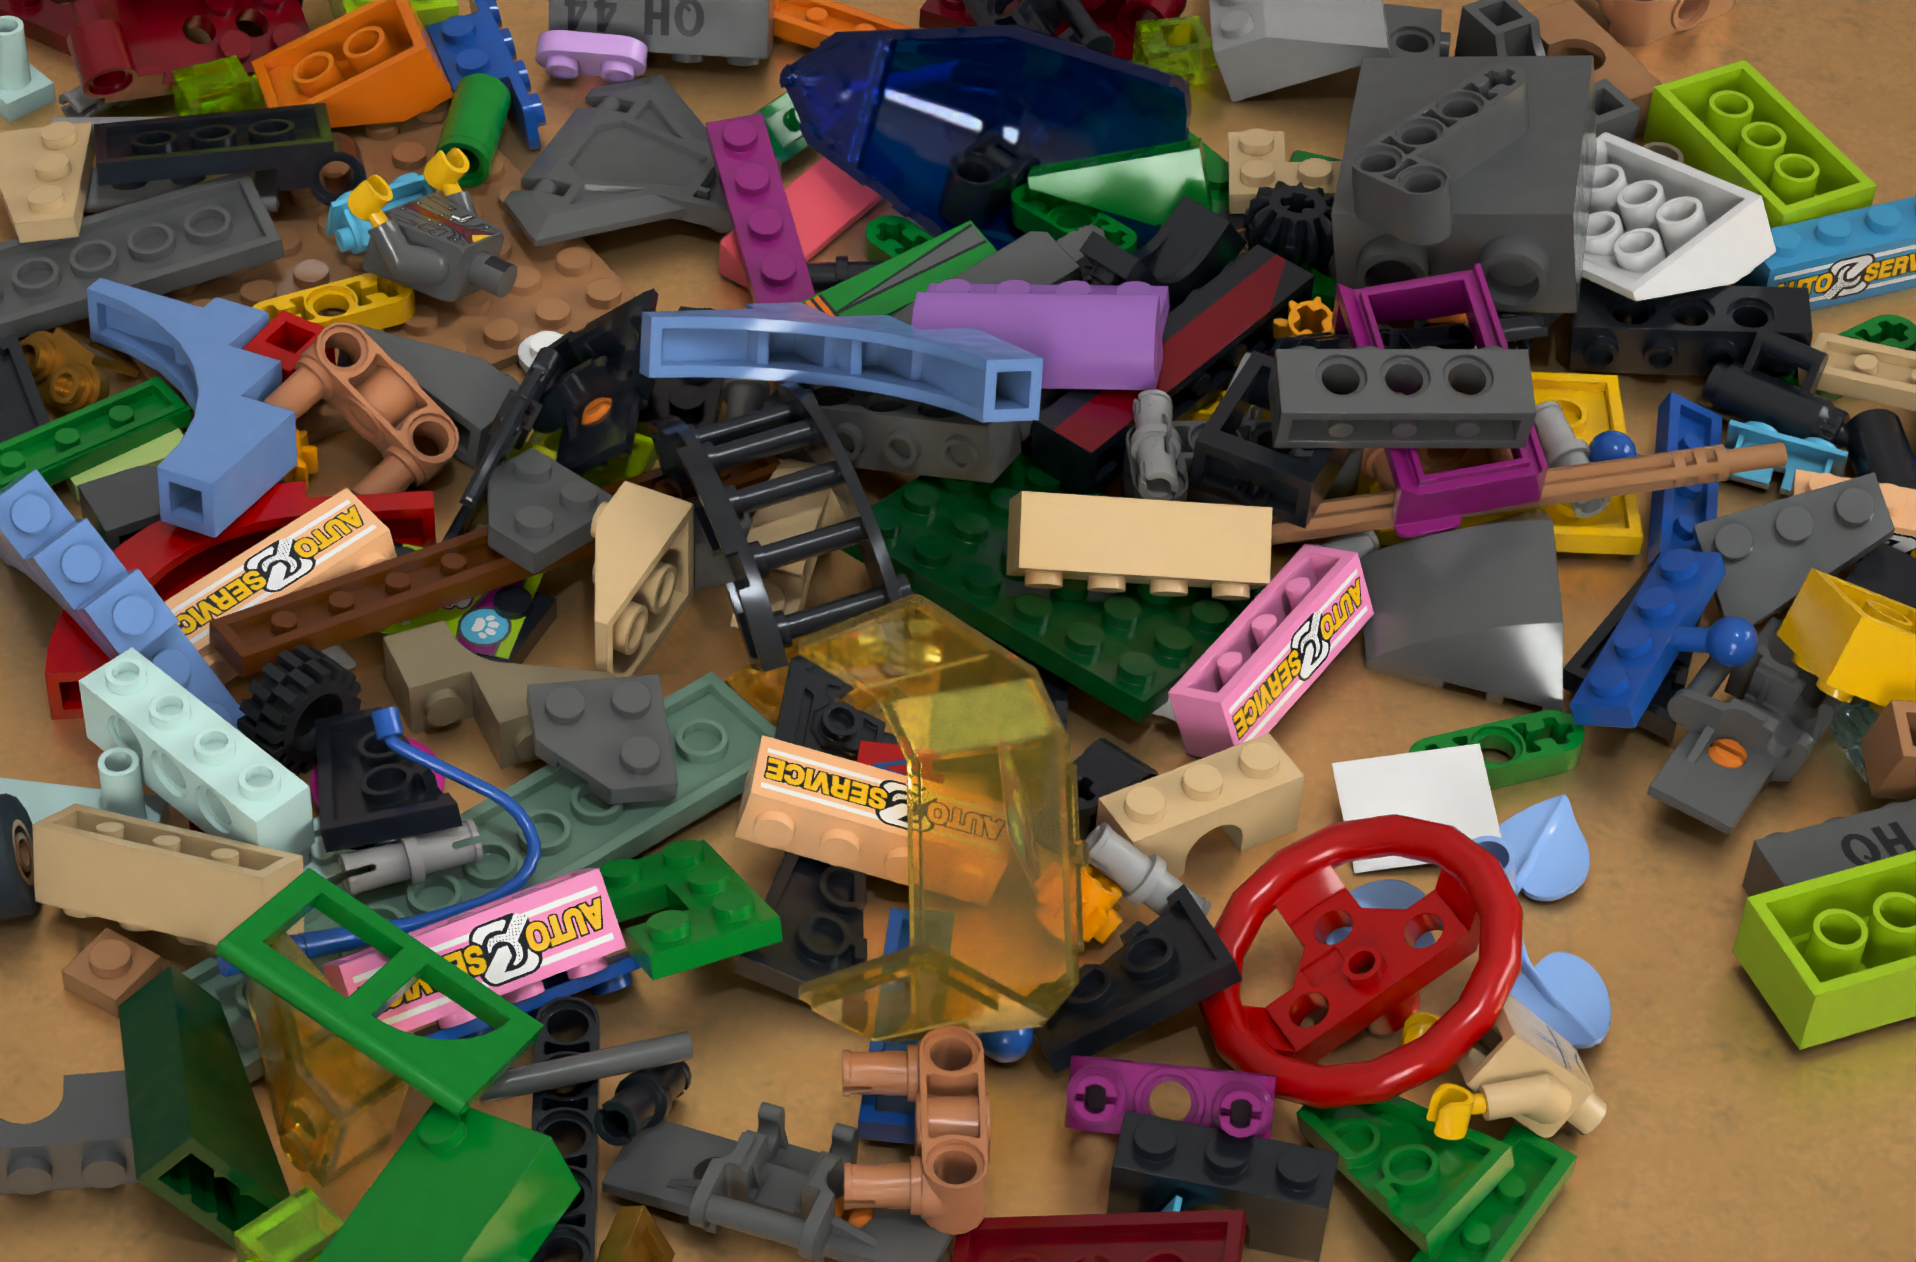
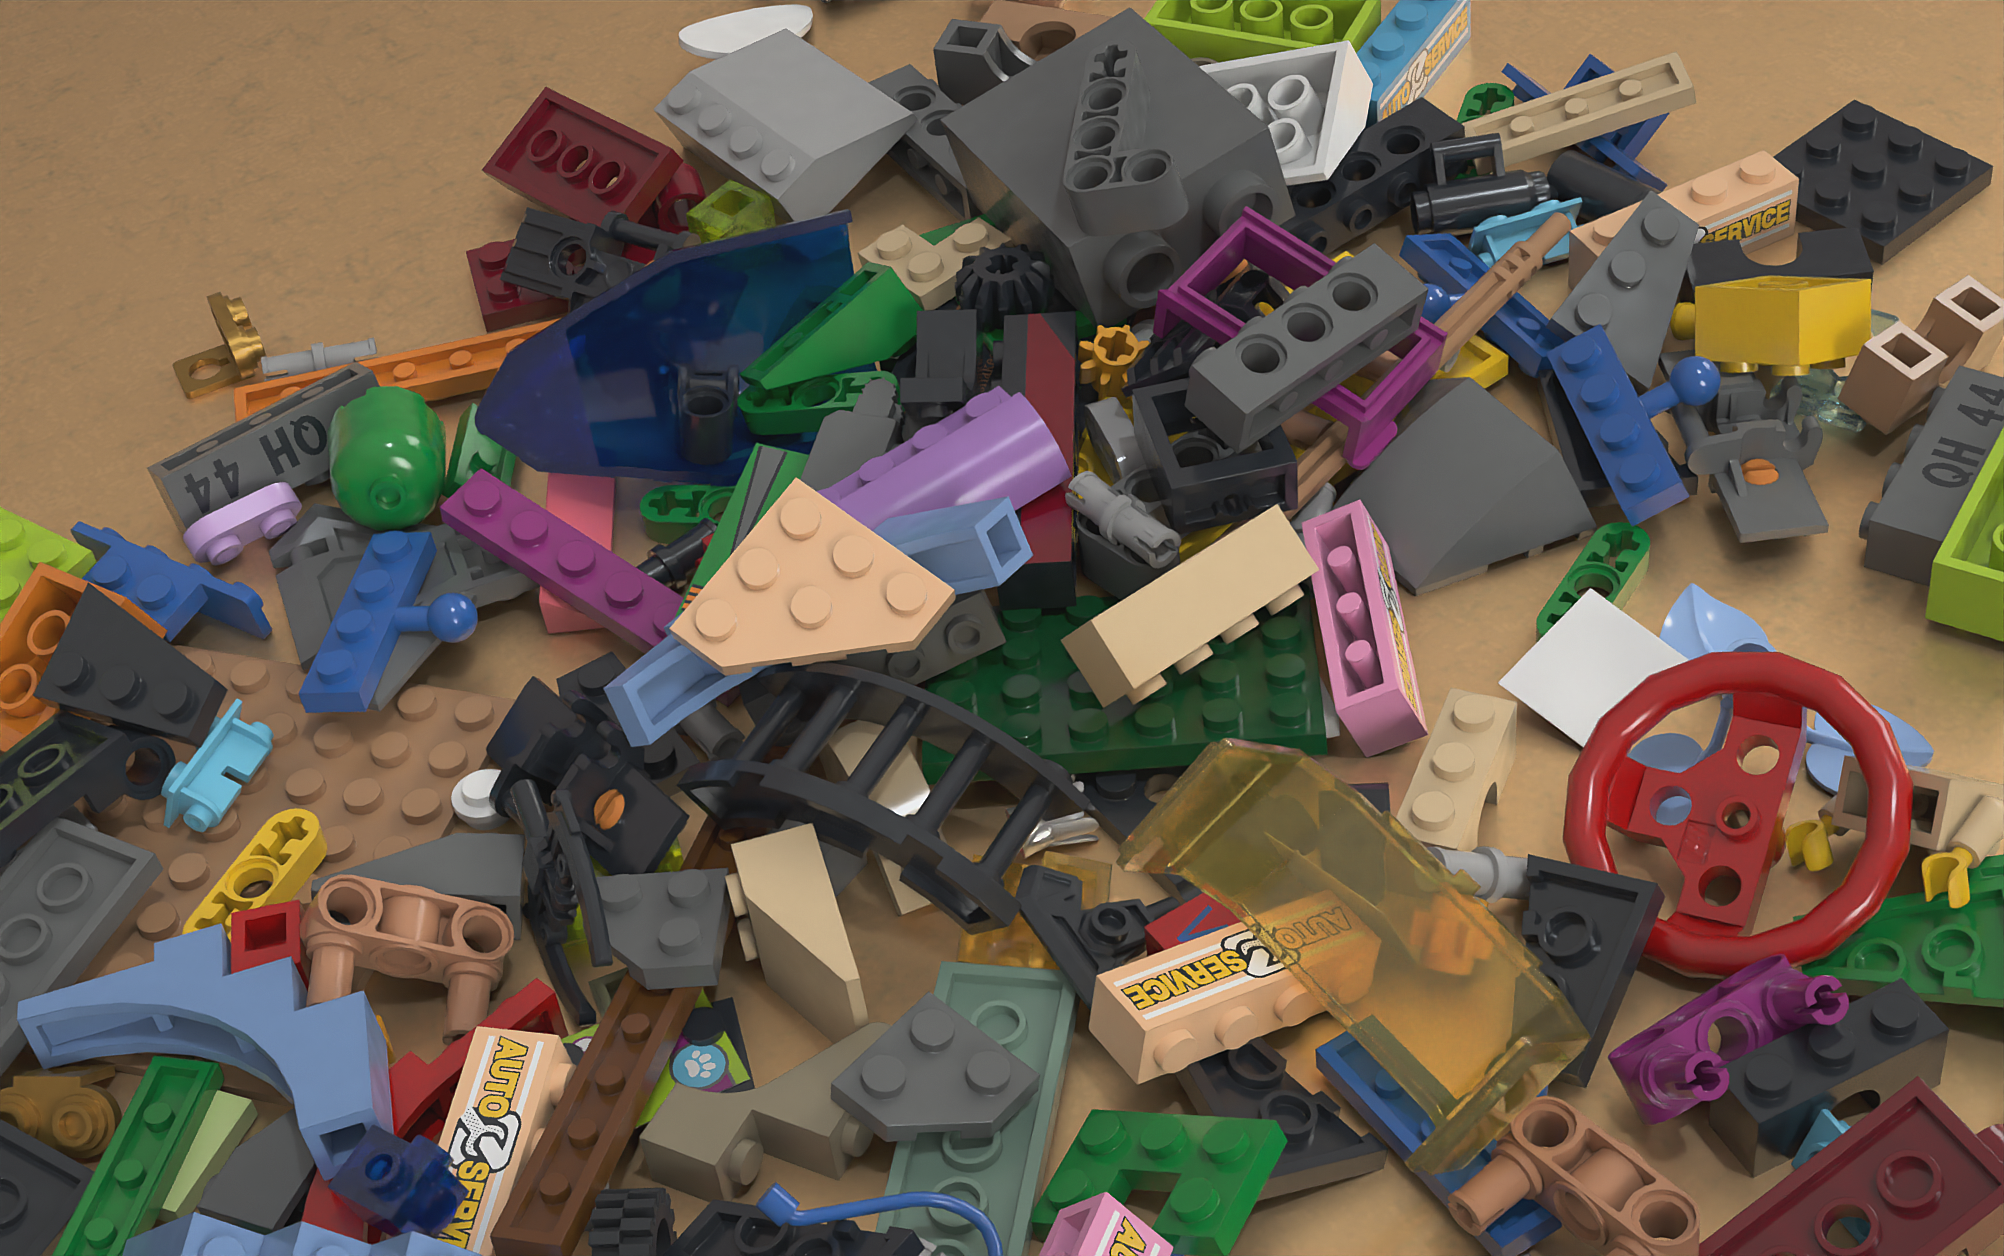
camera: 30 degrees left, 0 degrees up
dark grey torso [348,148,517,302] -> none
green pin [434,73,511,188] -> none
none -> black wing [33,582,228,748]
none -> blue plate [298,531,478,713]
none -> green cylinder [328,386,447,531]
none -> clear blue brick [328,1124,470,1239]
none -> light nougat plate [669,477,956,676]

